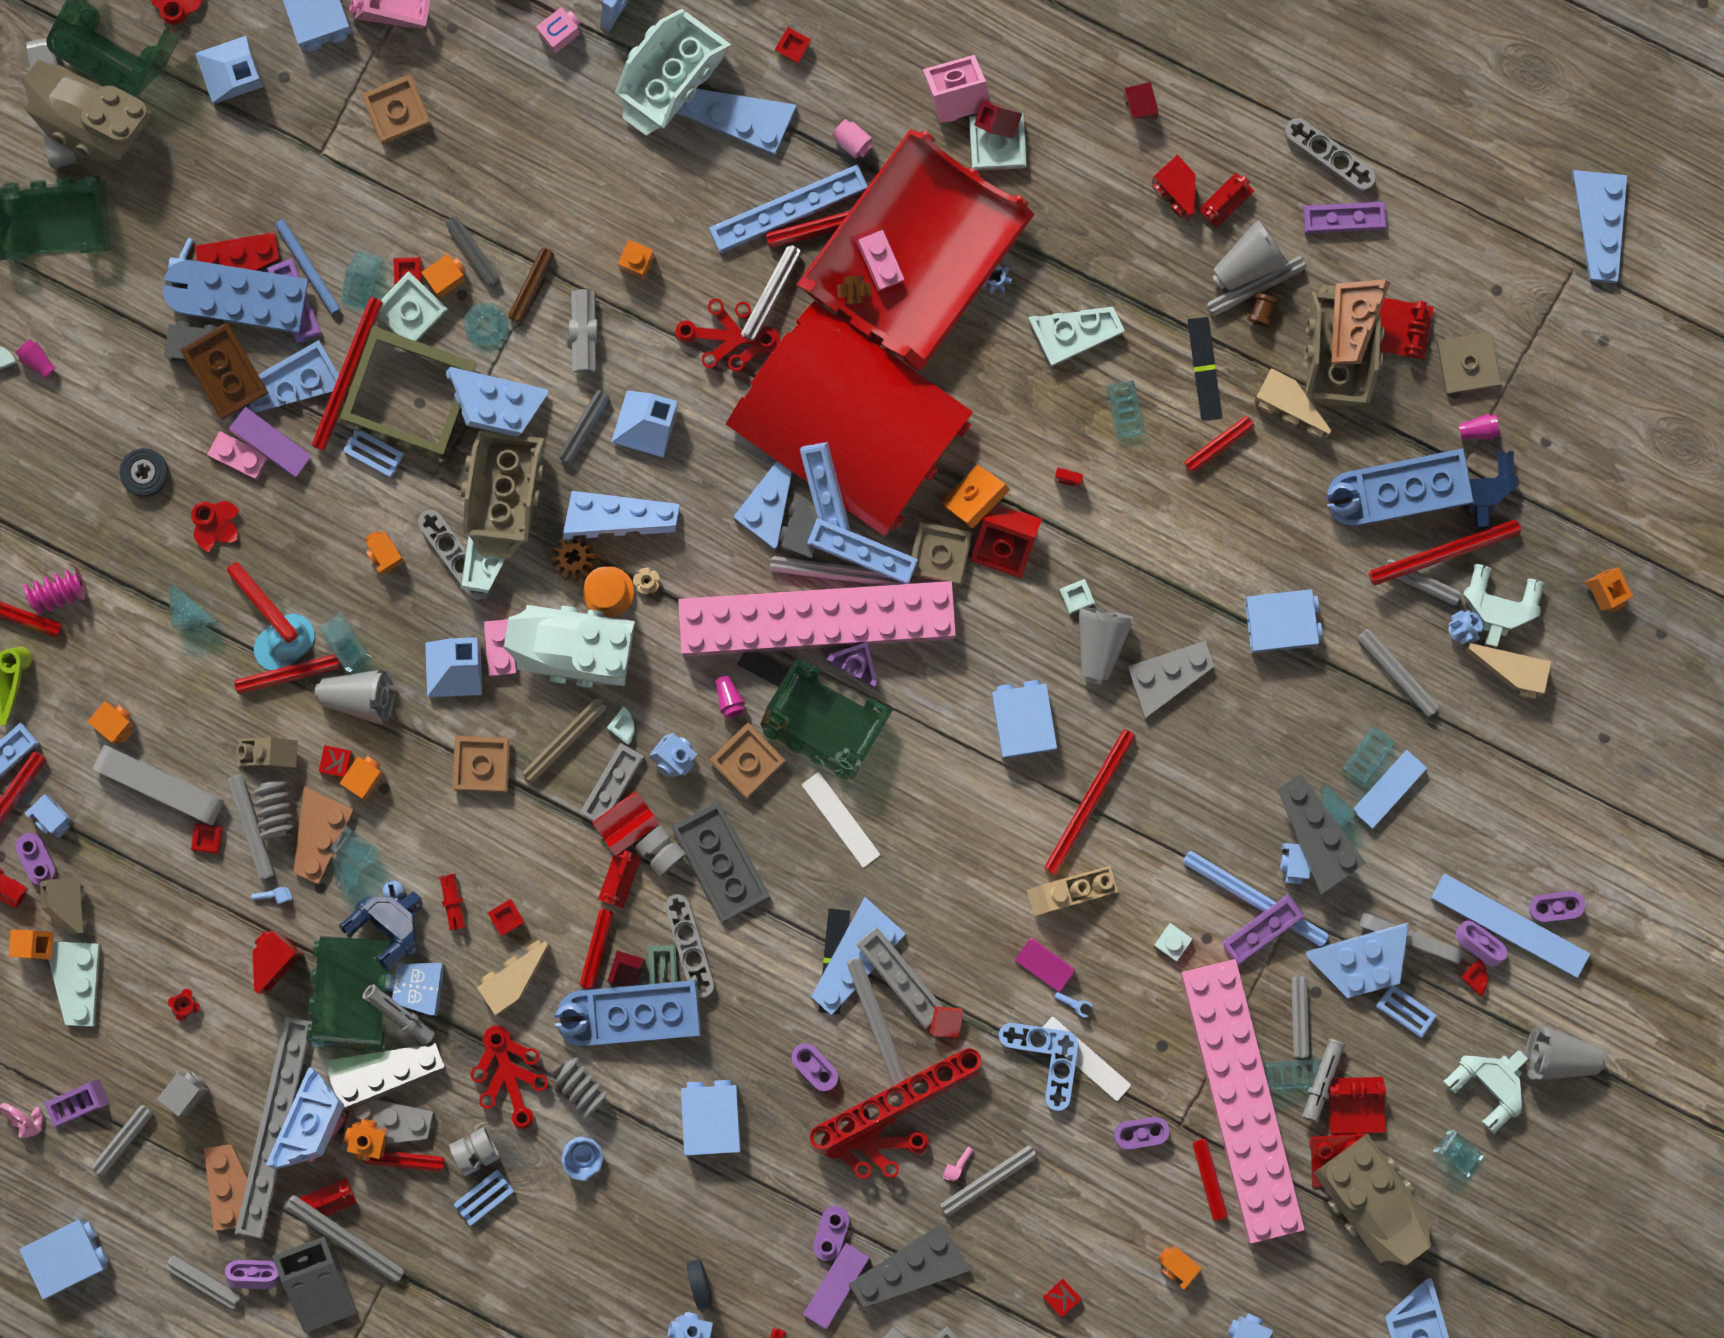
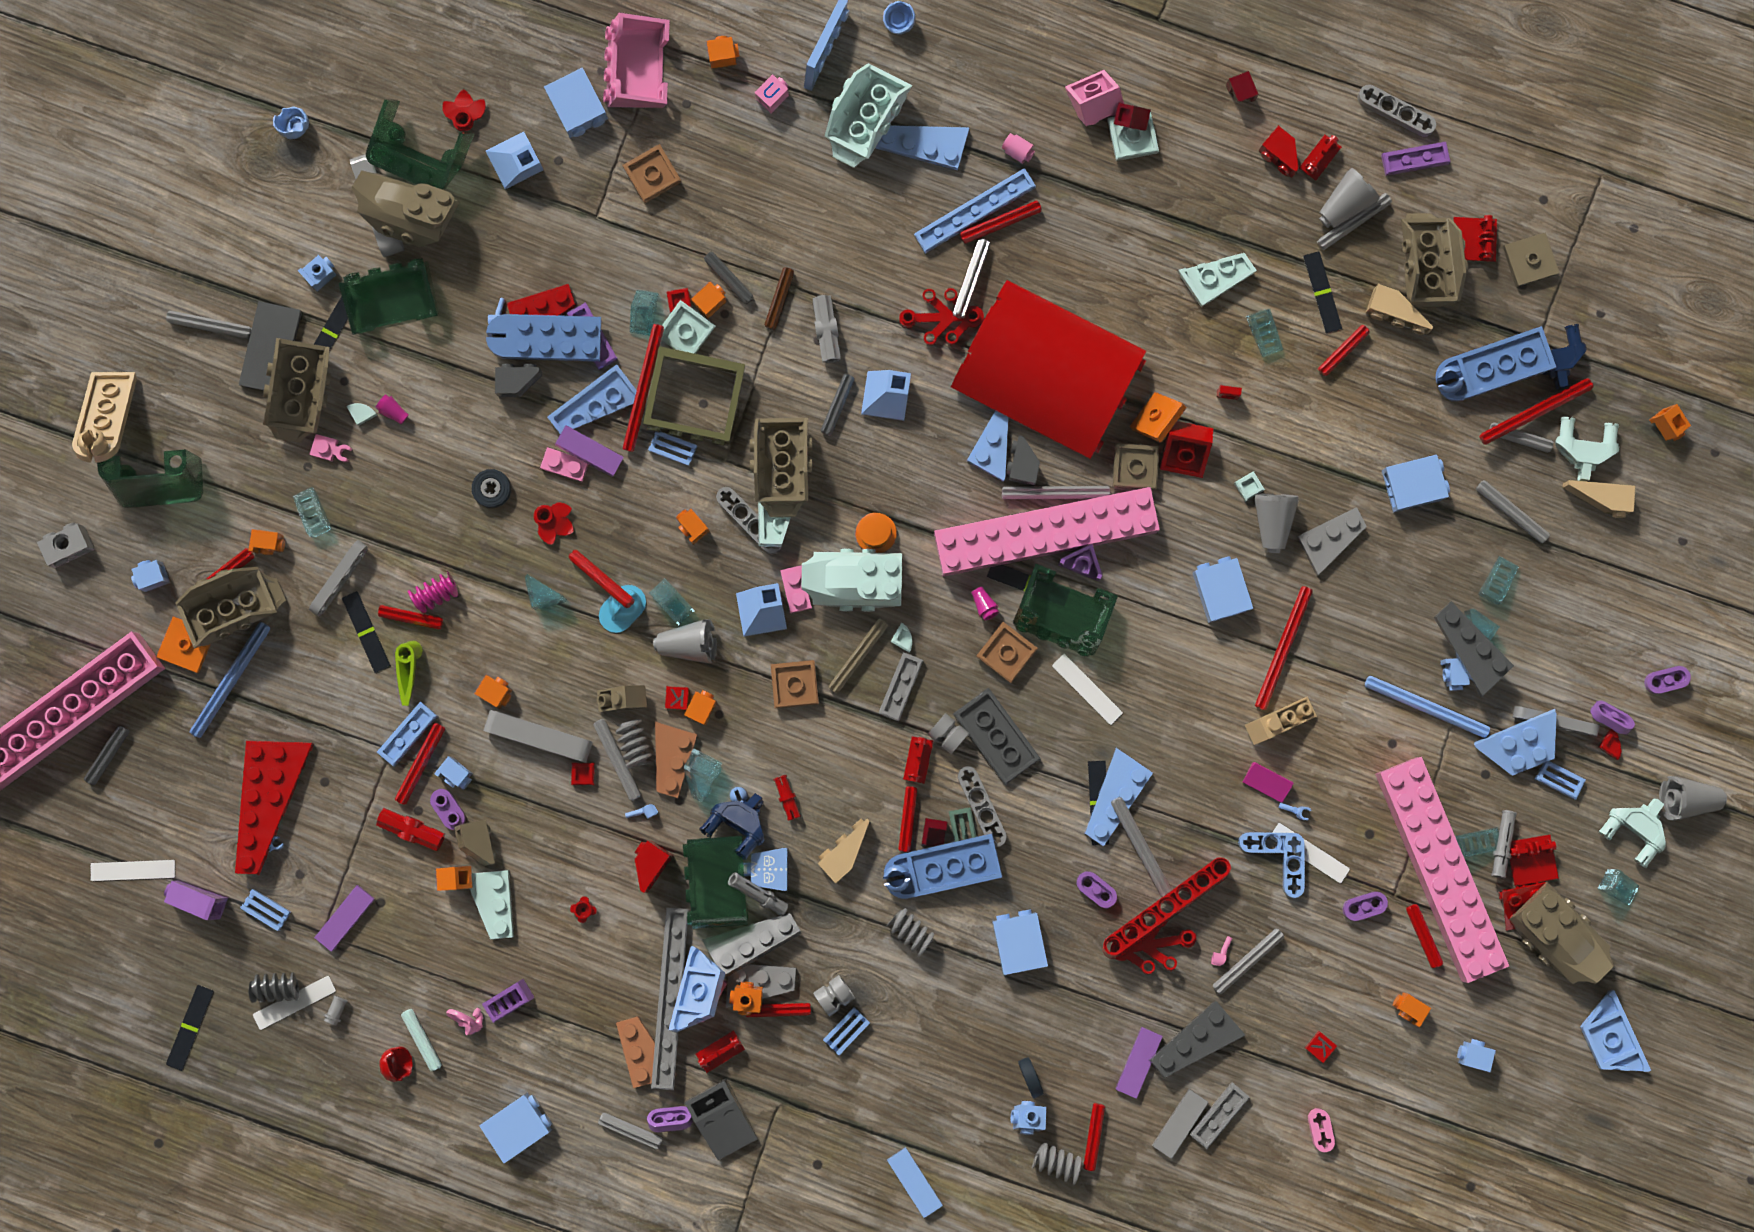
camera: 10 degrees left, 0 degrees up
light grey axle [91,1105,153,1176] -> none
light grey brick [157,1072,209,1116] -> none
reddish brown tile [180,322,269,420] -> none
red axle [234,654,341,694] -> none
medium blue bar [275,219,341,315] -> none
light grey axle [285,1195,404,1283] -> none
light blue wing [446,367,548,437] -> none
clear light blue gear [464,302,507,346] -> none
red plant [470,1025,549,1129] -> none
red plate [487,899,526,936] -> none
reddish brown gear [550,536,597,582] -> none
light blue hair [561,1137,604,1181] -> none
light blue wing [563,491,679,540] -> none
red panel [593,791,660,856] -> none
orange brick [618,239,655,281] -> none
tan plate [633,568,660,595] -> none
light blue brick [648,733,697,778] -> none
red plate [774,27,811,65] -> none
red panel [797,129,1035,371] -> none
light blue tile [800,442,851,553] -> none
light blue tile [807,518,919,584] -> none
medium lavender plate [813,1206,849,1261] -> none
reddish brown gear [837,276,872,304] -> none
light grey tile [855,927,943,1029] -> none
bright pink plate [857,230,904,291] -> none
red tile [930,1006,964,1038] -> none
light blue gear [981,263,1012,295] -> none
light aqua plate [1154,923,1192,961] -> none
medium lavender tile [1222,894,1305,965] -> none
reddish brown bush [1247,293,1279,328] -> none
light grey axle [1291,976,1309,1058] -> none
nougat wing [1331,279,1391,365] -> none
light blue tile [1351,750,1427,829] -> none
light blue tile [1431,874,1590,978] -> none
light blue gear [1449,610,1483,645] -> none
dark pink cone [1459,413,1500,440] -> none
light blue wing [1571,170,1627,283] -> none

